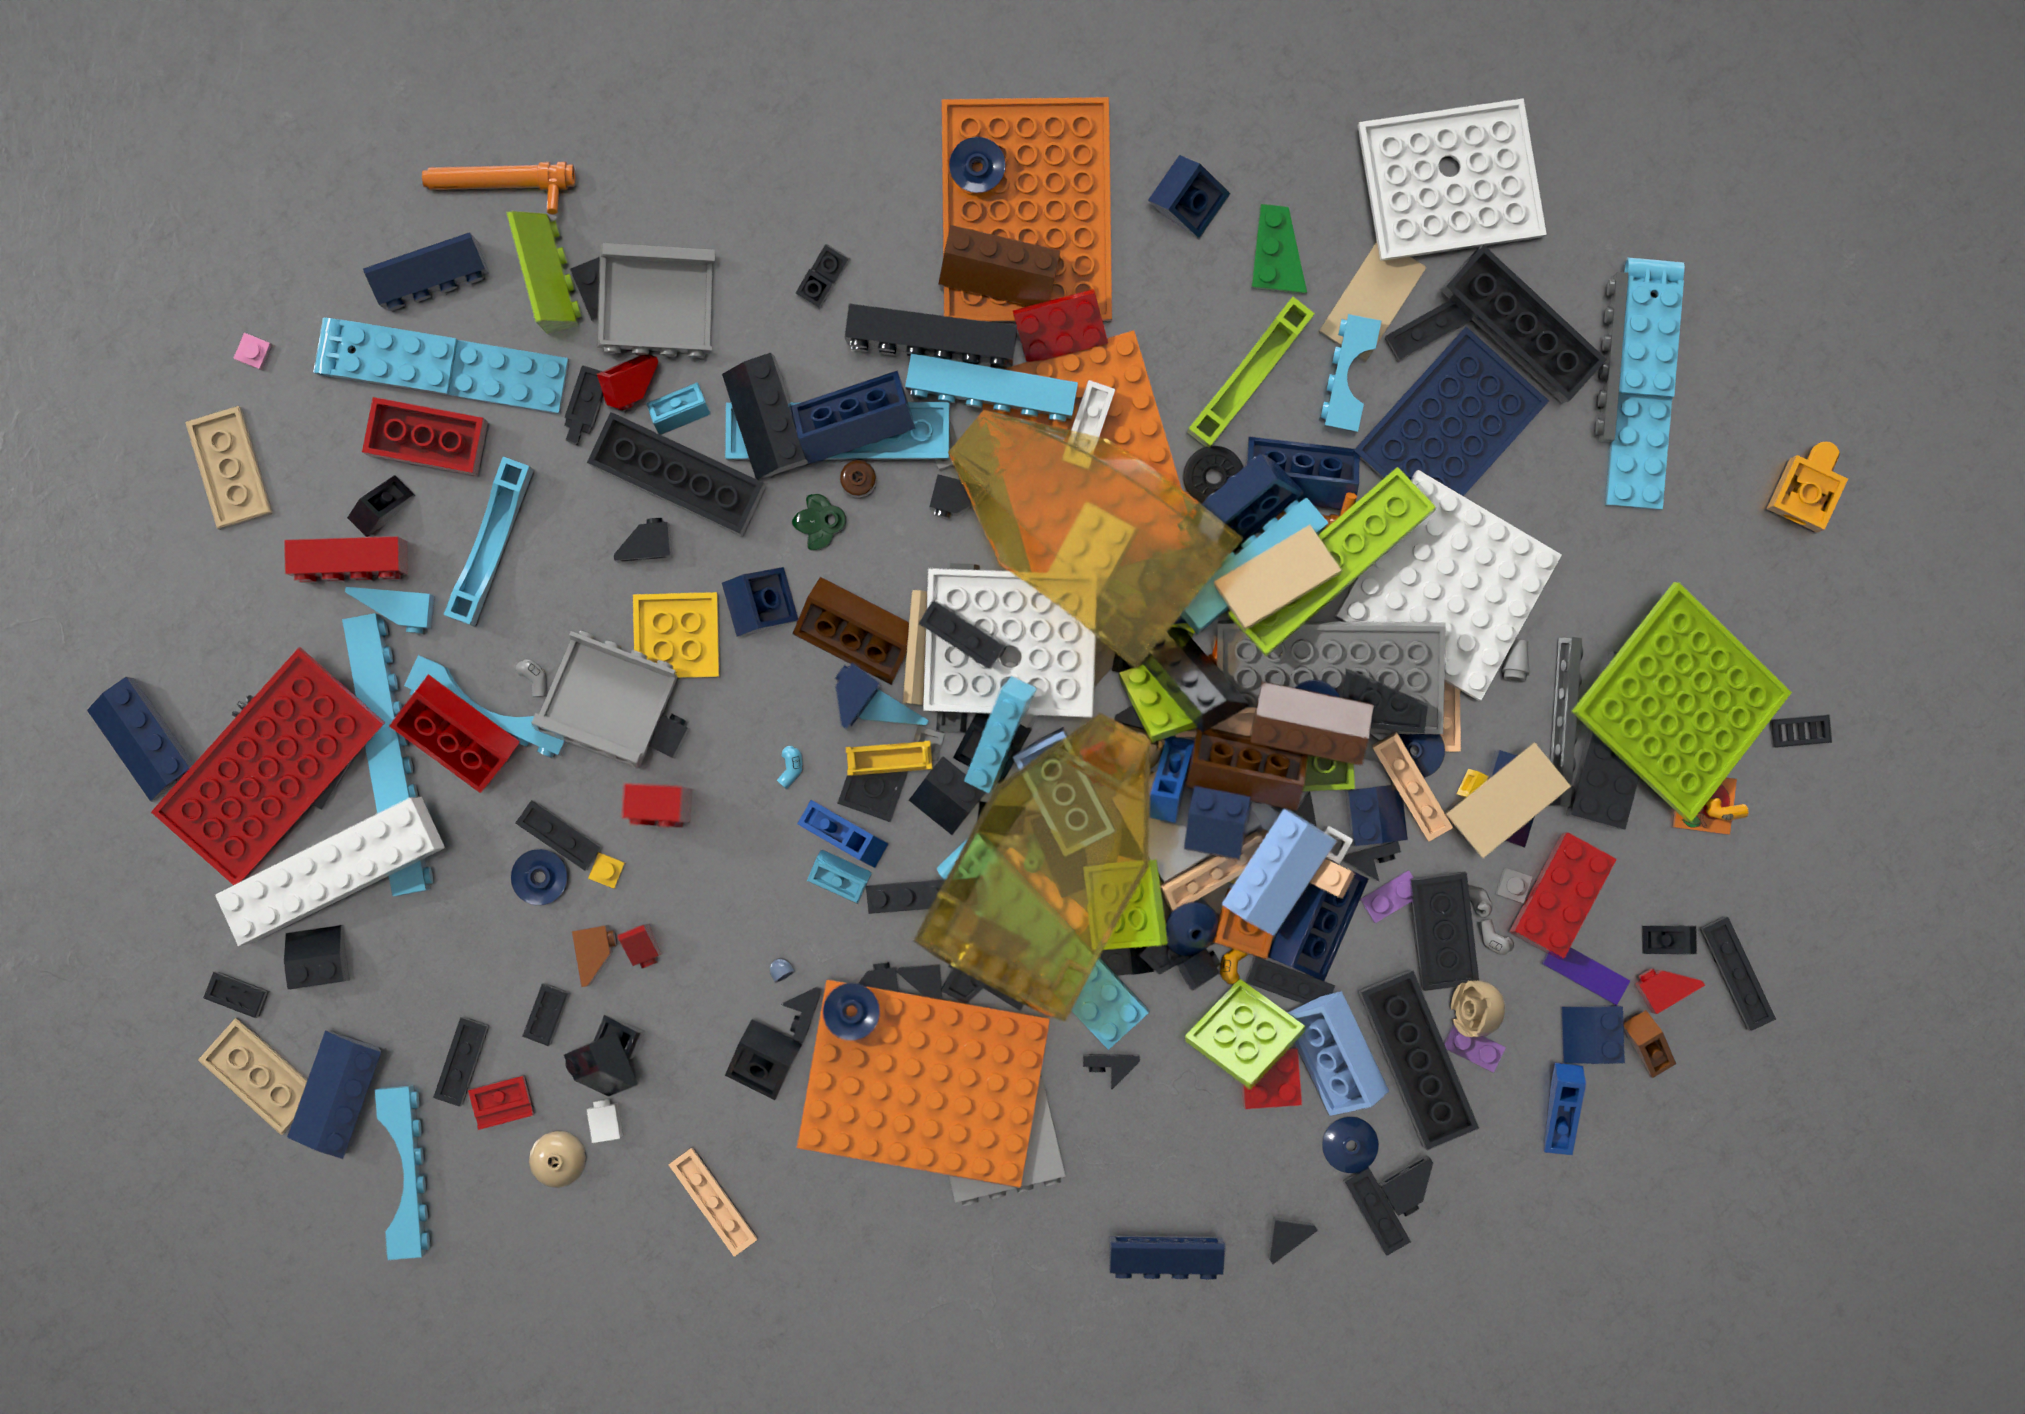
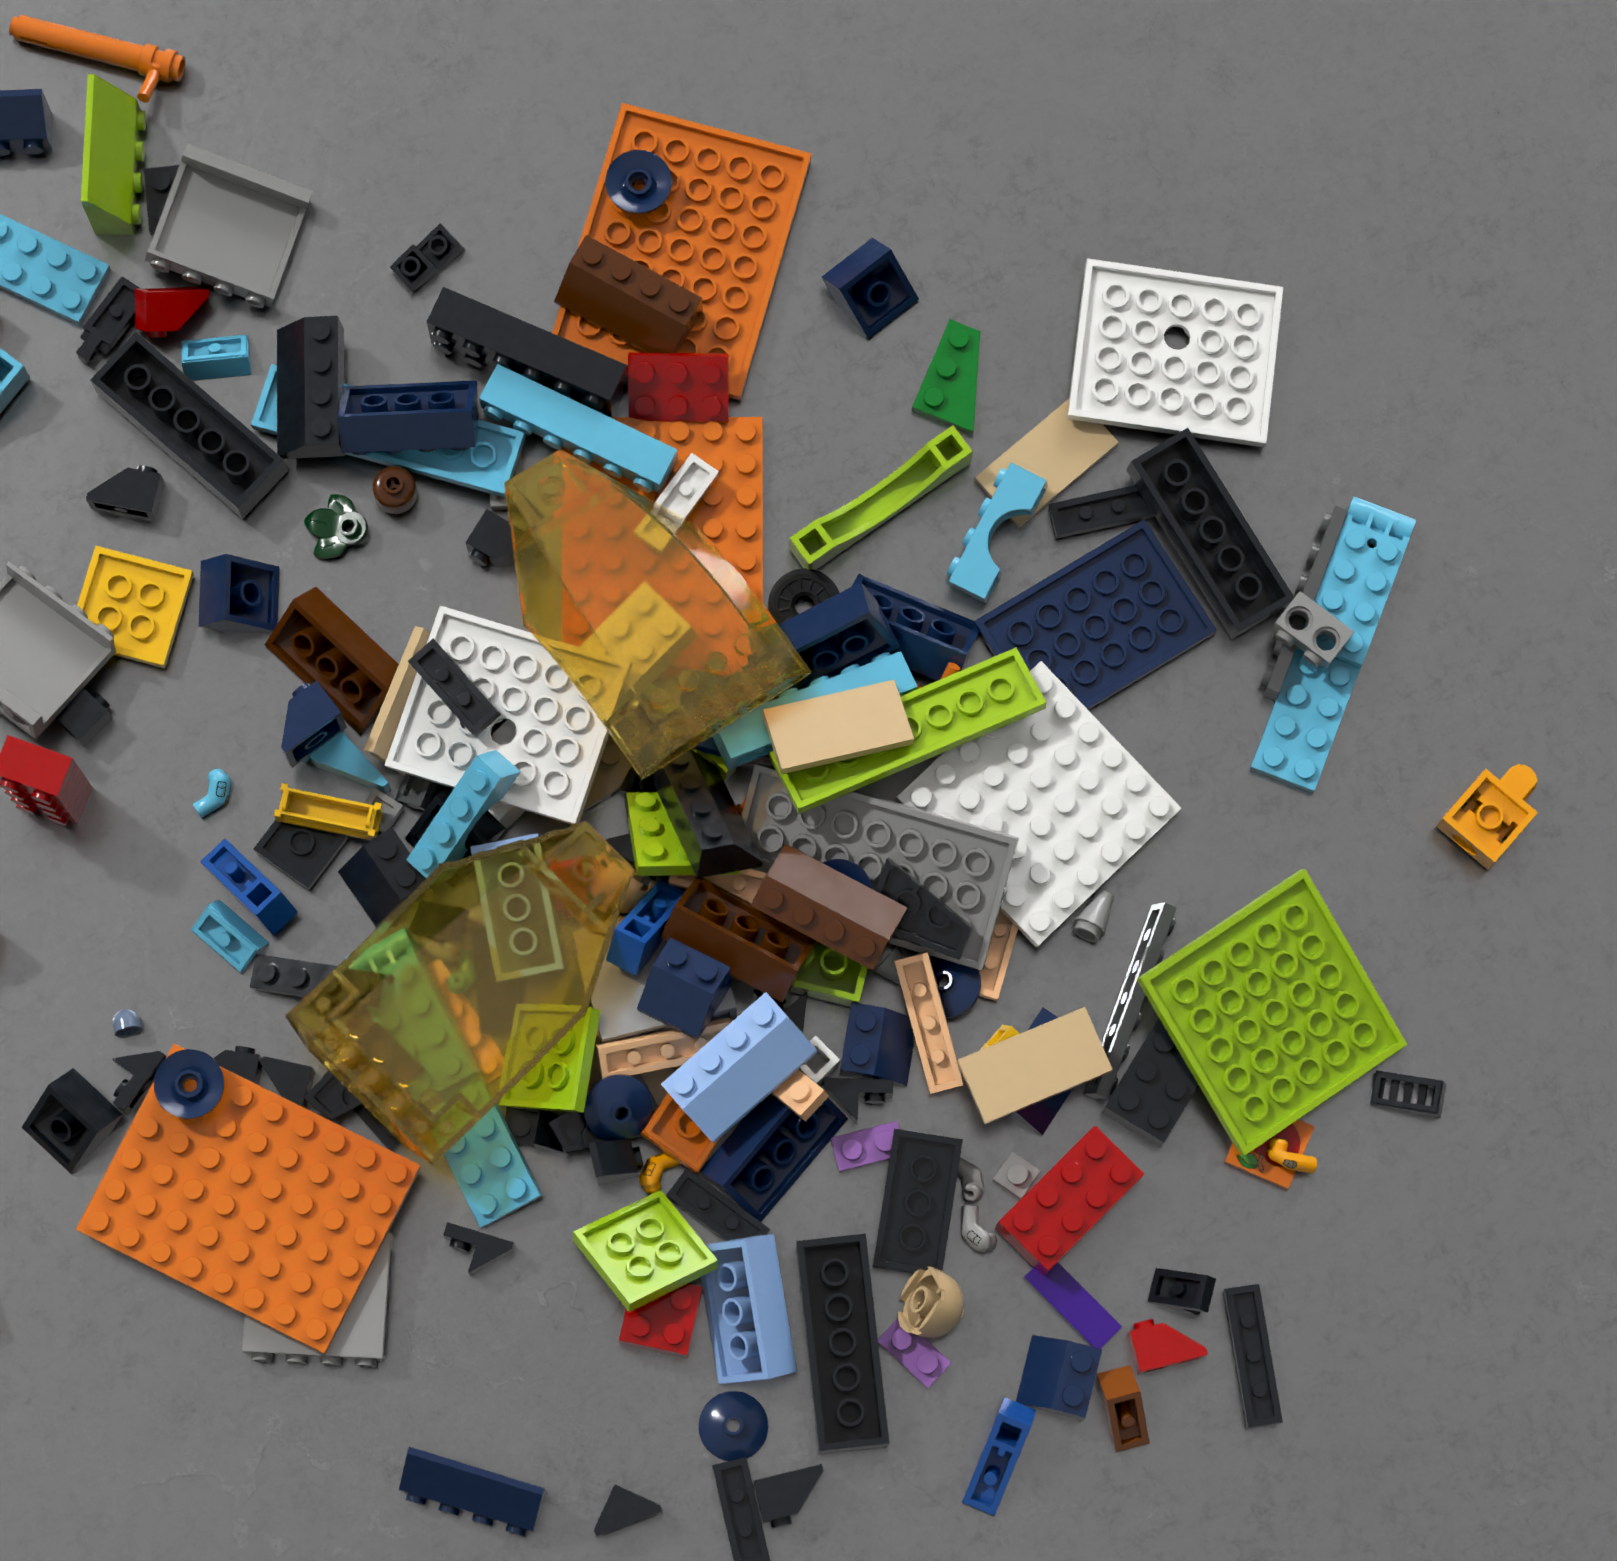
camera: 10 degrees right, 10 degrees down
none -> light grey brick [1273,591,1354,669]

